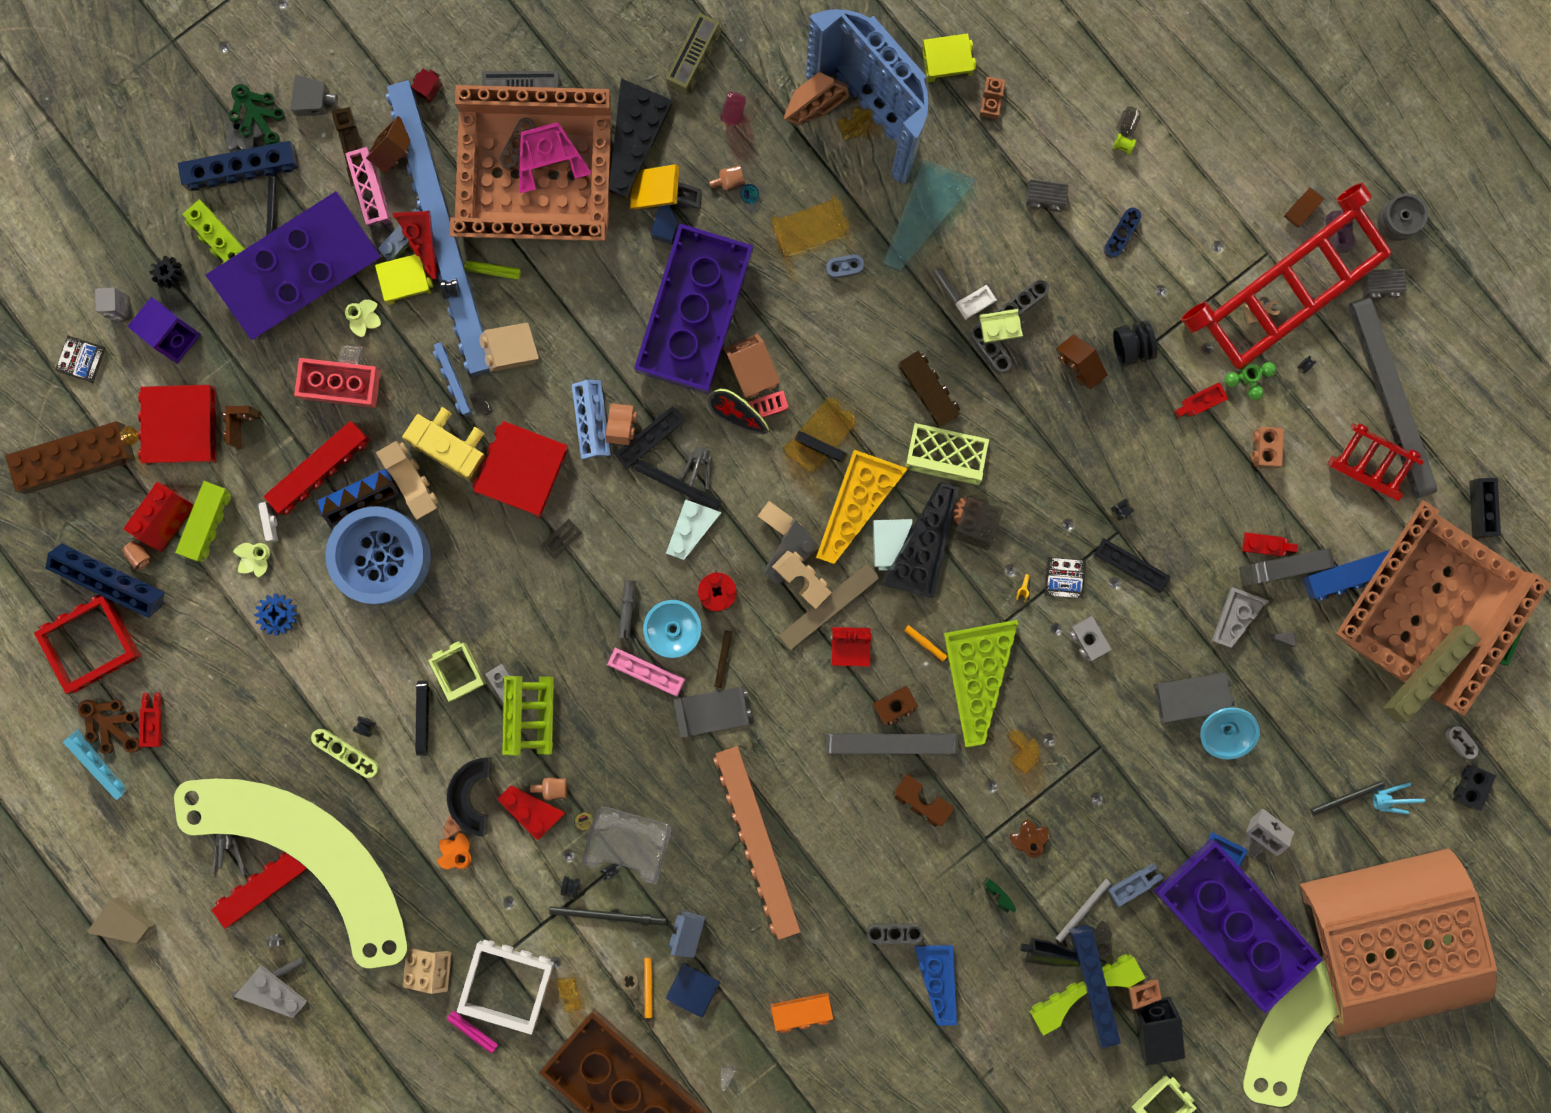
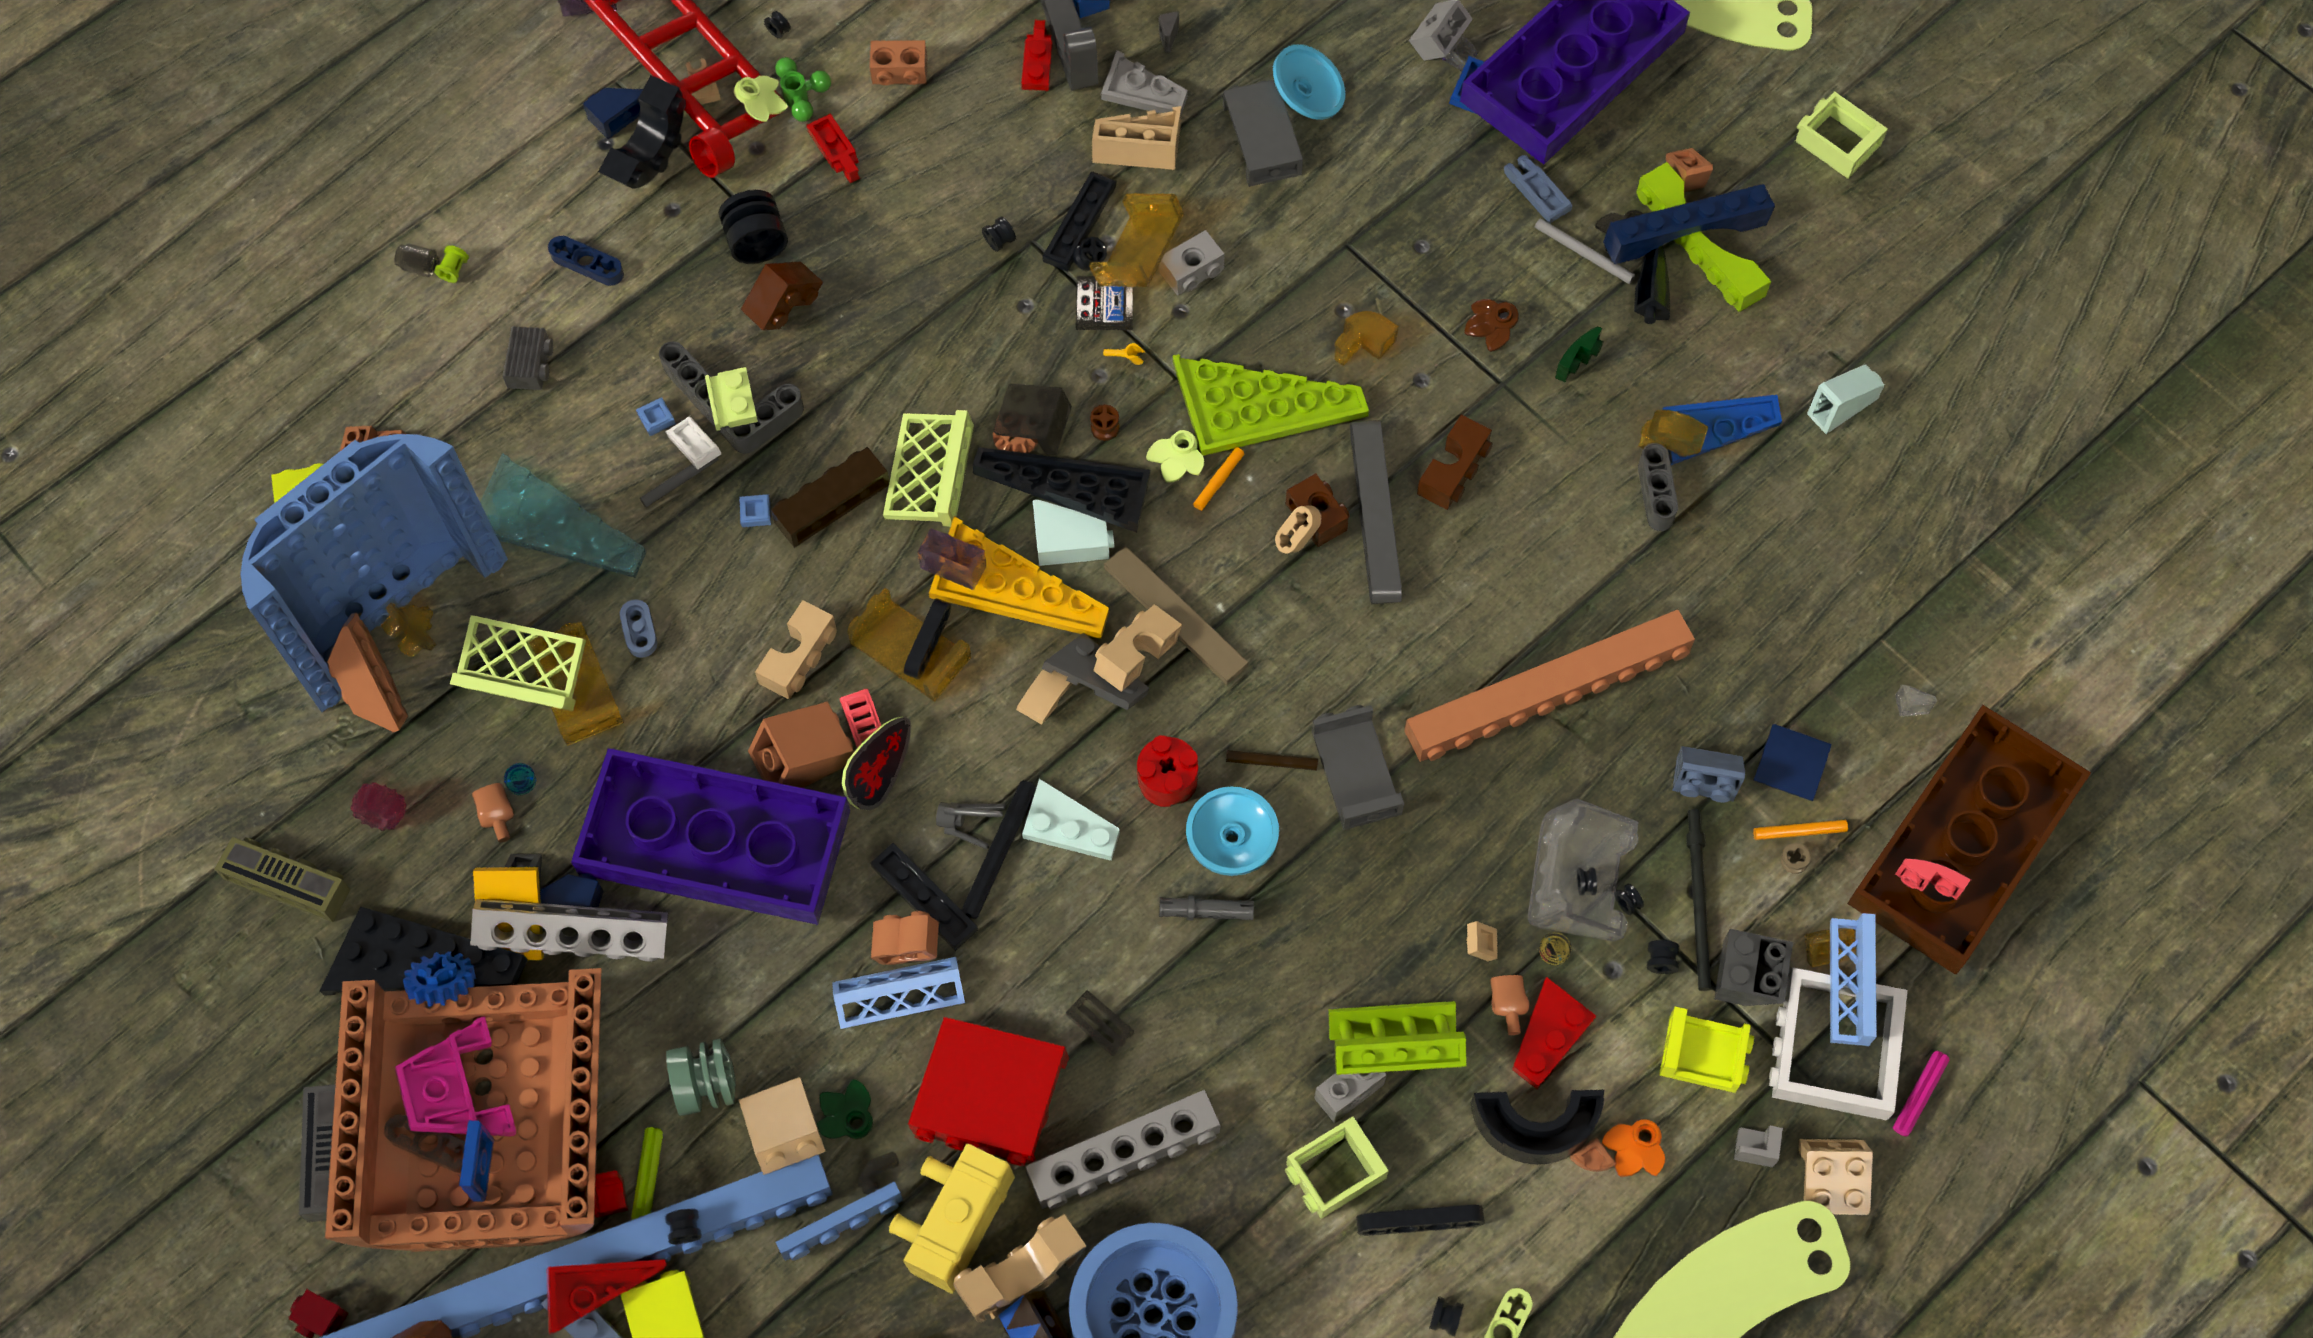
camera: 90 degrees left, 20 degrees down
bright pink tile [607,648,685,697] -> none
orange brick [771,993,833,1033] -> none
red hinge [831,627,871,667] -> none
black slope [1133,997,1185,1065] -> none
reddish brown slope [1284,187,1325,228] -> none
none -> blue gear [403,951,476,1007]
none -> yellowish green fence [450,615,586,711]
none -> blue tile [459,1120,494,1202]
none -> light grey brick [470,899,668,961]
none -> dark blue slope [583,88,643,139]
none -> red panel [594,1170,628,1218]
none -> black brick [598,75,686,189]
none -> medium blue tile [636,397,676,436]
none -> sand green wheel [666,1038,736,1116]
none -> yellowish green plate [734,76,788,122]
none -> medium blue tile [740,494,771,527]
none -> tan arch [755,600,837,700]
none -> dark green plate [817,1079,873,1139]
none -> brick [917,528,987,590]
none -> light grey brick [1025,1090,1220,1209]
none -> black wheel [1073,237,1107,271]
none -> clear yellow panel [1089,194,1184,287]
none -> reddish brown wheel [1090,404,1120,441]
none -> tan wedge [1092,106,1181,170]
none -> yellowish green plate [1146,430,1204,483]
none -> tan beam [1275,505,1321,554]
none -> tan plate [1467,921,1497,961]
none -> black bush [1577,867,1597,896]
none -> clear yellow brick [1638,410,1708,457]
none -> neon yellow panel [1659,1007,1754,1093]
none -> dark grey slope [1714,929,1793,1006]
none -> light grey panel [1734,1126,1783,1167]
none -> light aqua slope [1807,364,1885,434]
none -> light blue fence [1830,913,1876,1046]
none -> coral slope [1895,859,1971,900]

